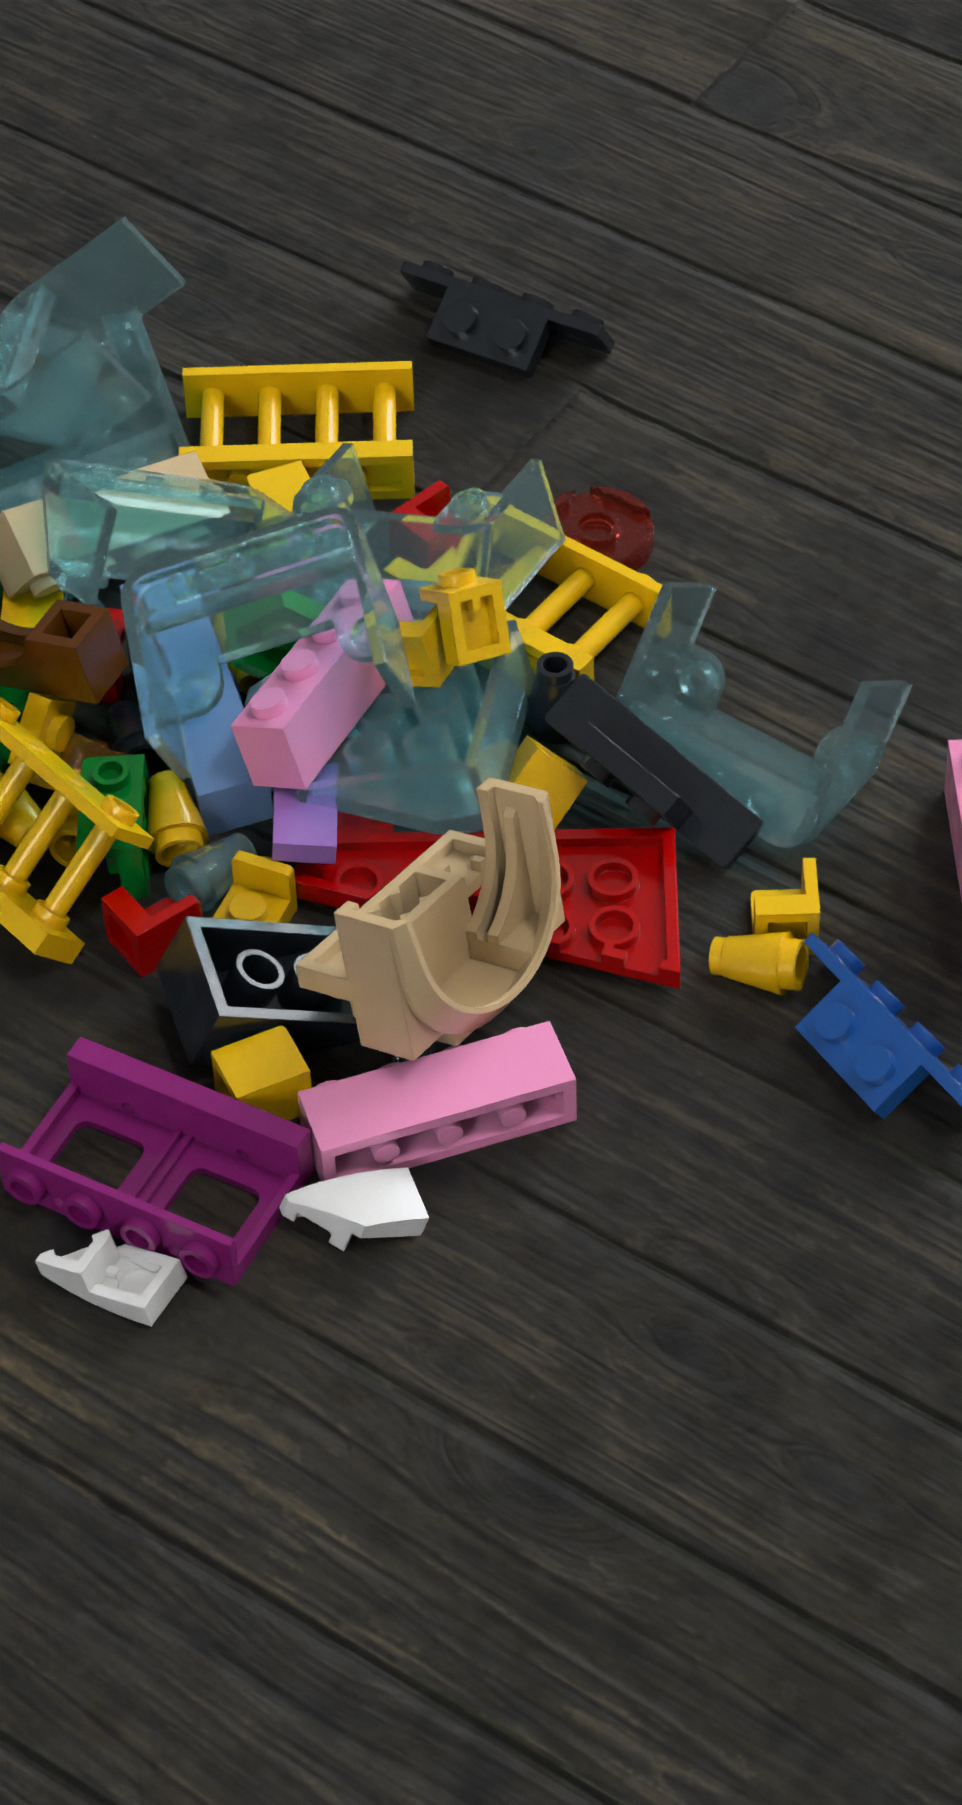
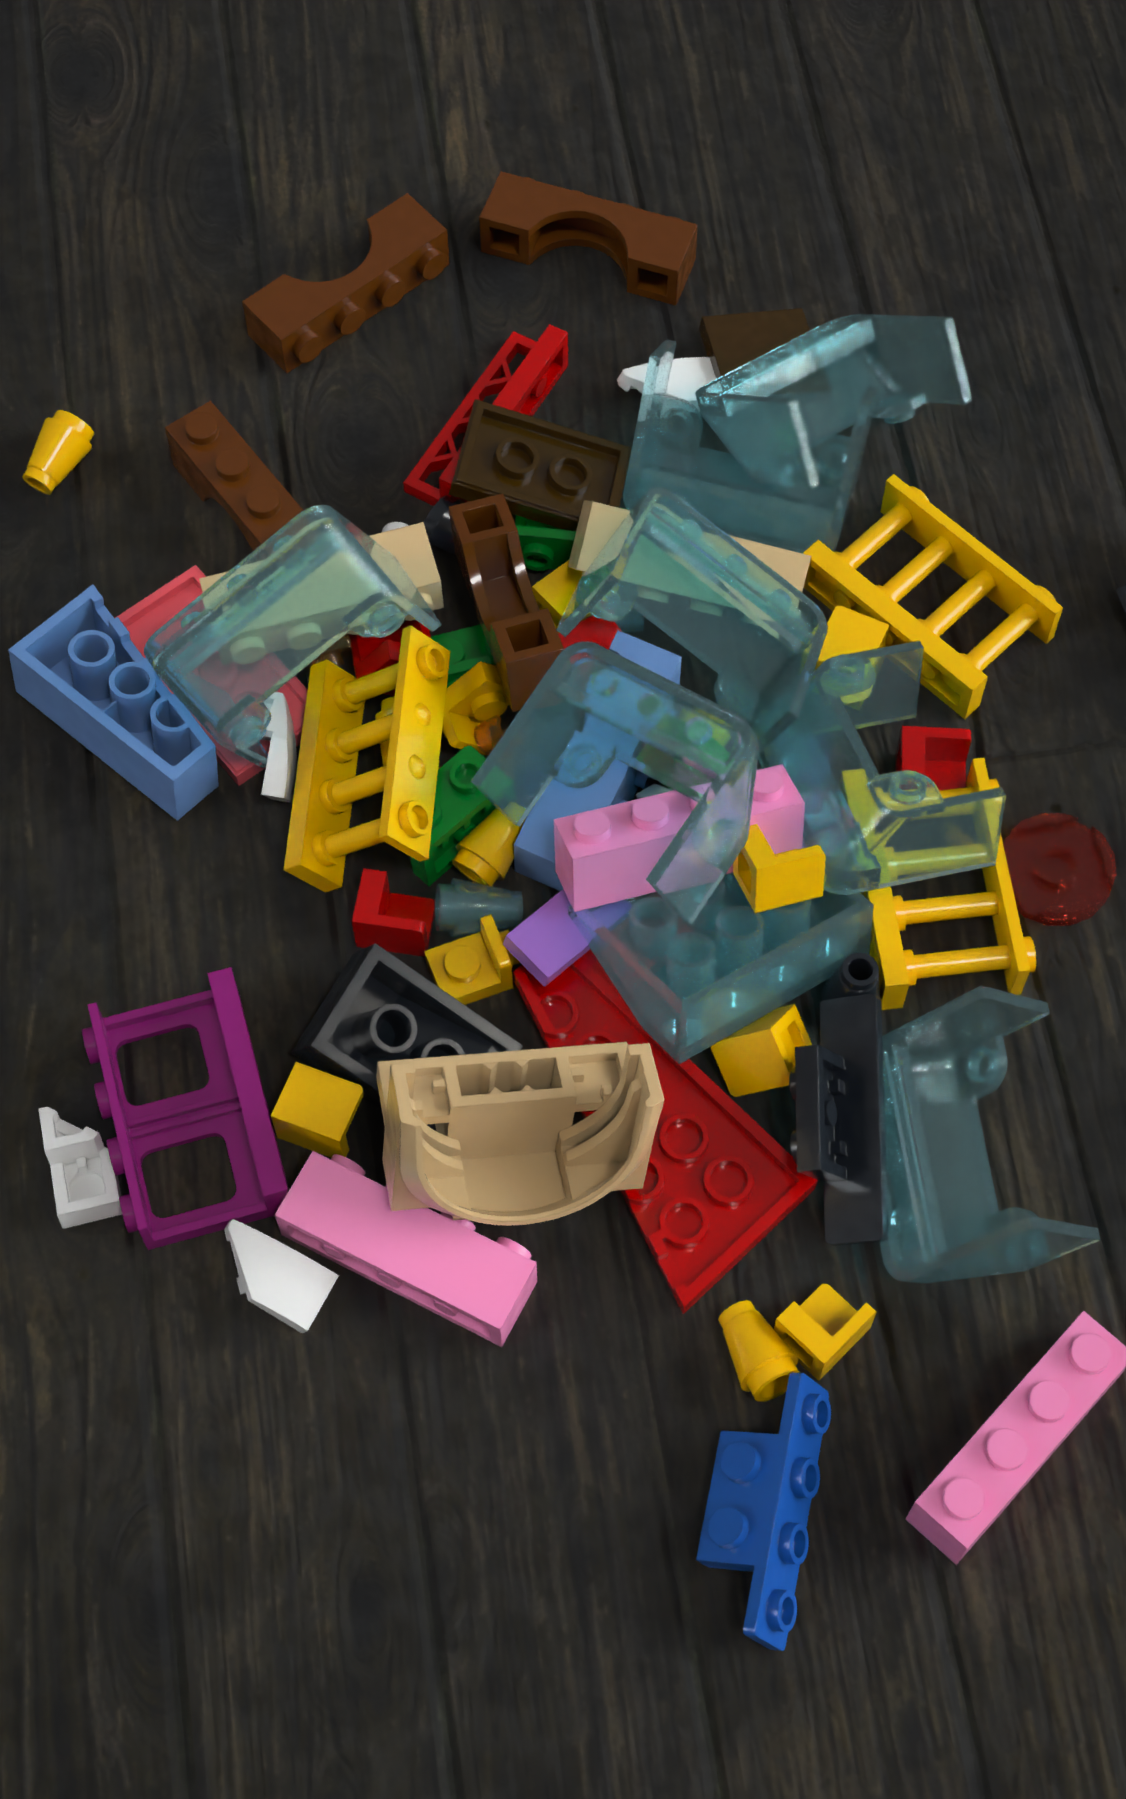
camera: 45 degrees right, 15 degrees up
yellow bracket [418,568,512,667] -> none

